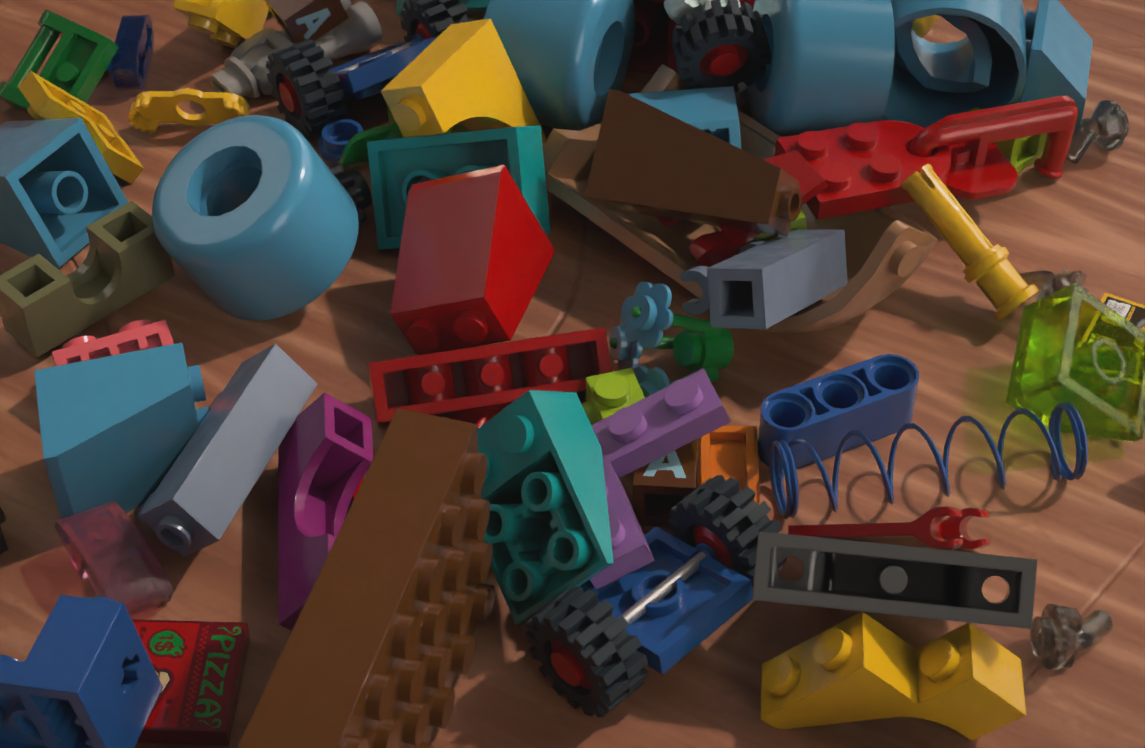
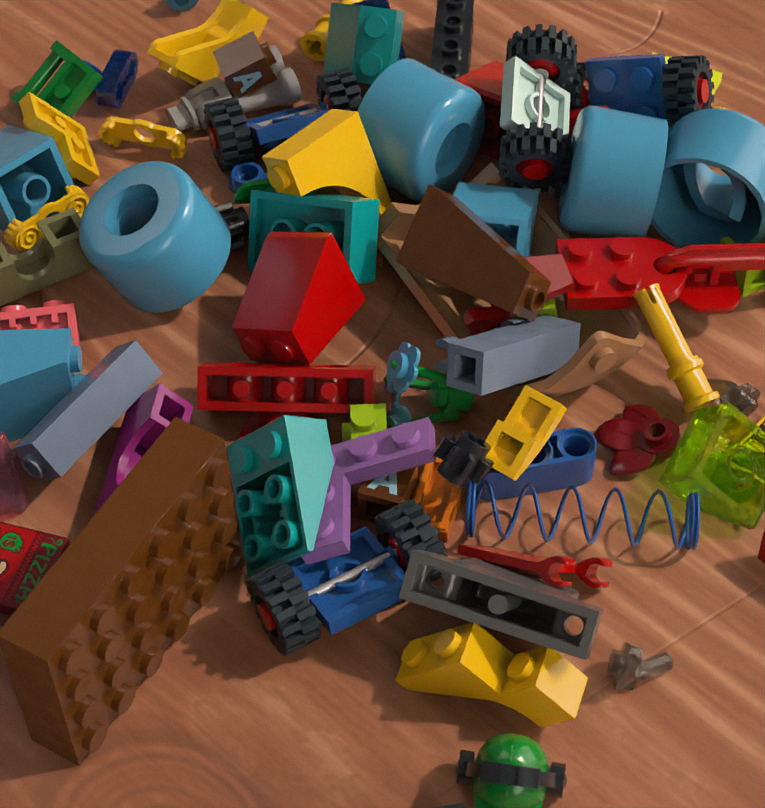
camera: 15 degrees right, 5 degrees up
none -> yellow piece [4,185,90,252]
none -> black gear [434,430,494,487]
none -> yellow slope [486,385,567,481]
none -> dark red plate [593,404,681,476]

